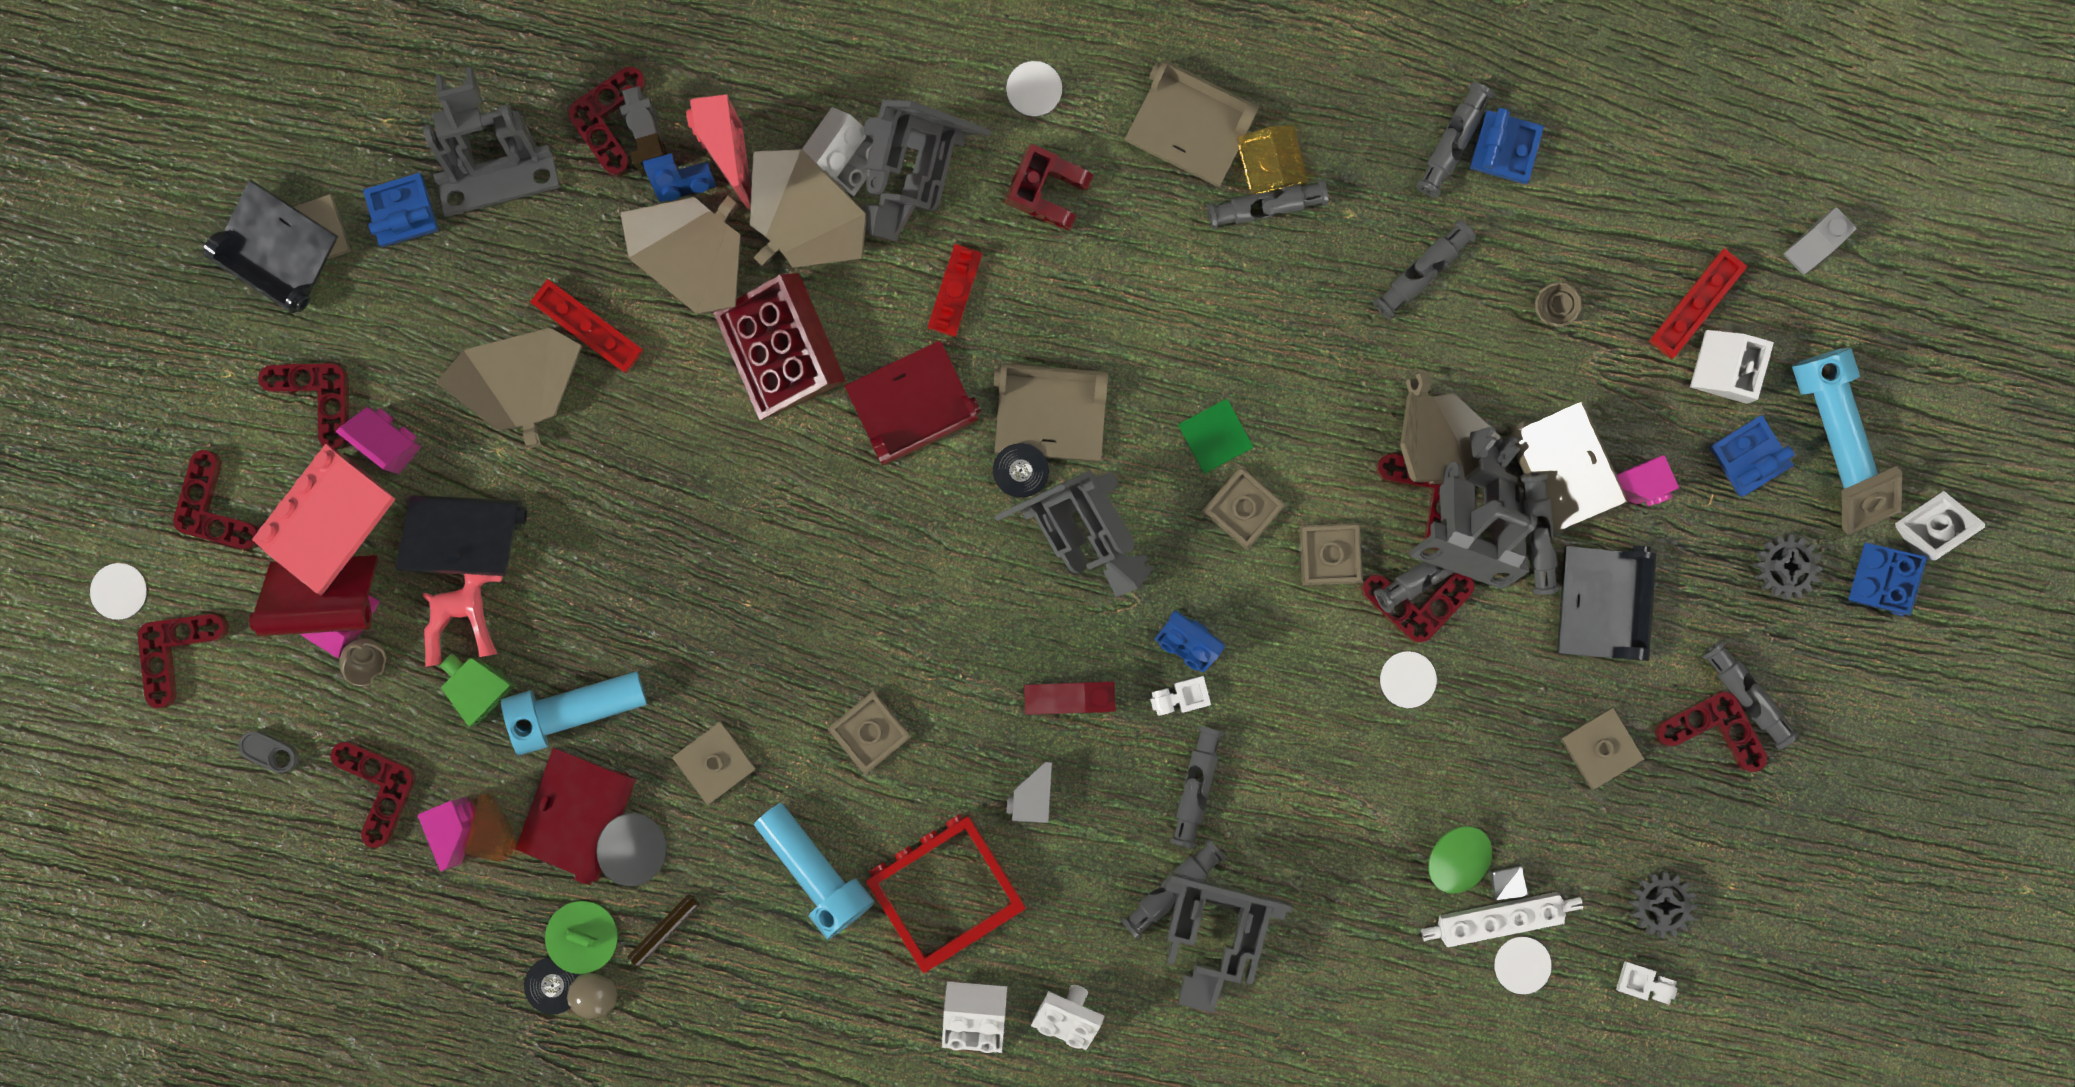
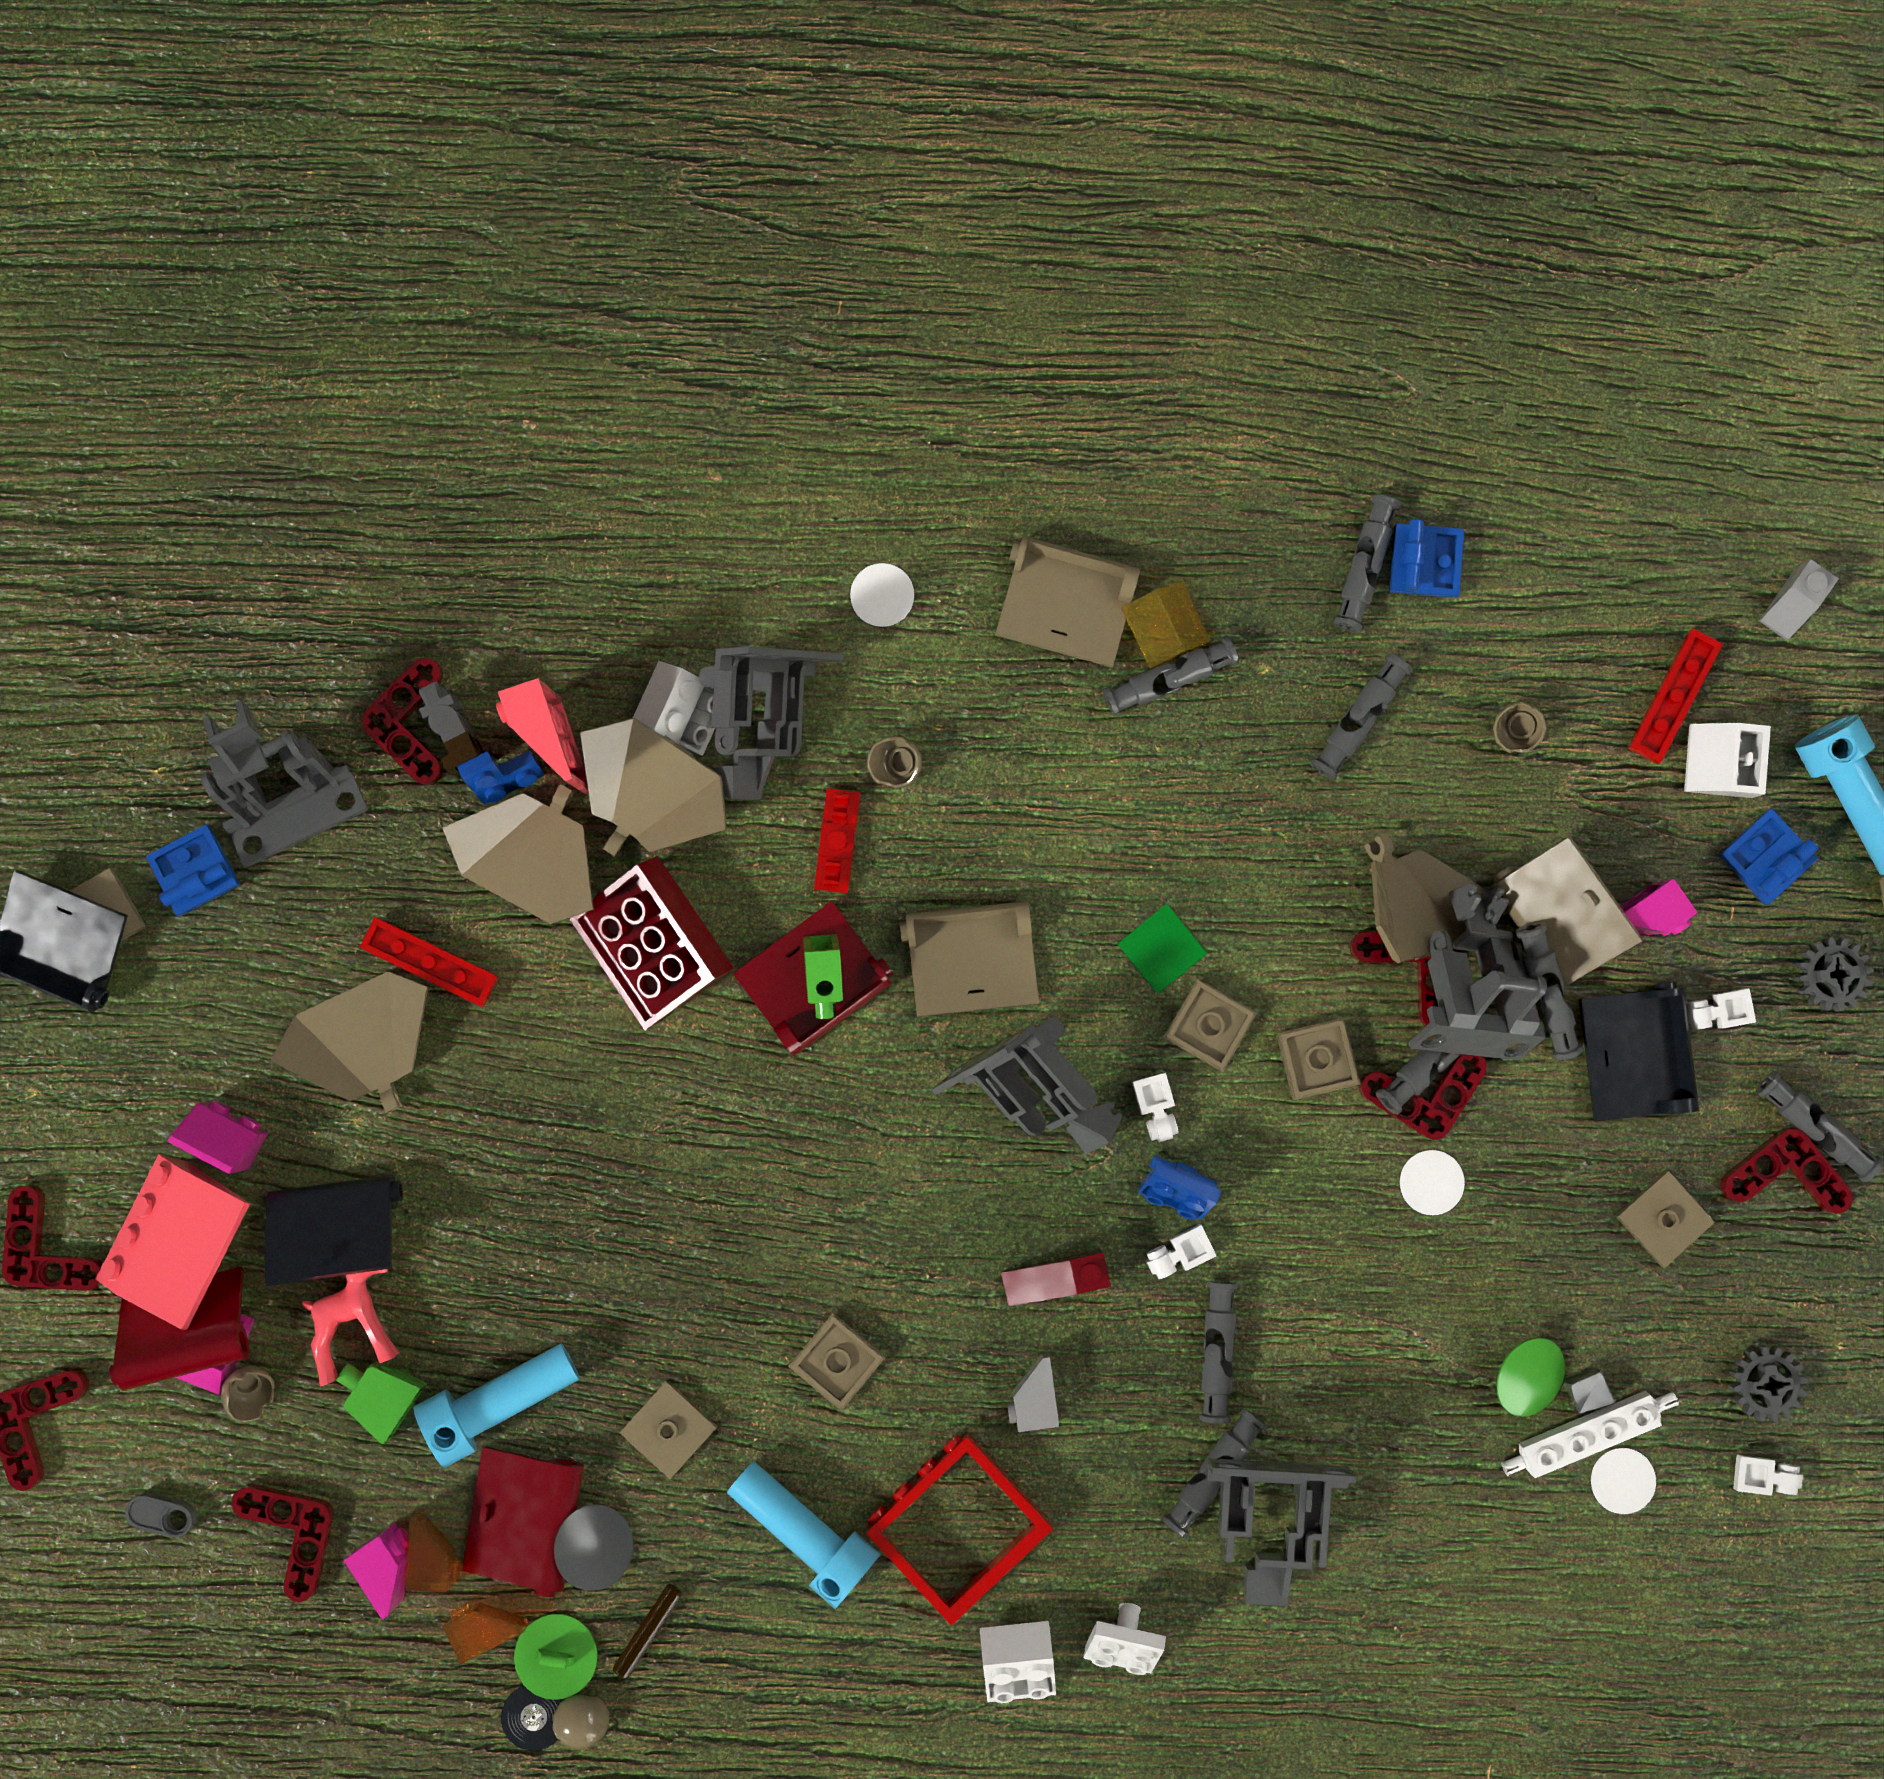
camera: 10 degrees left, 0 degrees up
dark red beam [258,363,349,450] -> none
black sticker [993,443,1049,498] -> none
dark red brick [1003,143,1094,231] -> none
none -> clear orange slope [442,1602,529,1664]
none -> bright green torso [803,934,843,1019]
none -> dark tan hair [867,736,922,788]
none -> white plate [1132,1073,1178,1142]
none -> white plate [1687,988,1756,1030]

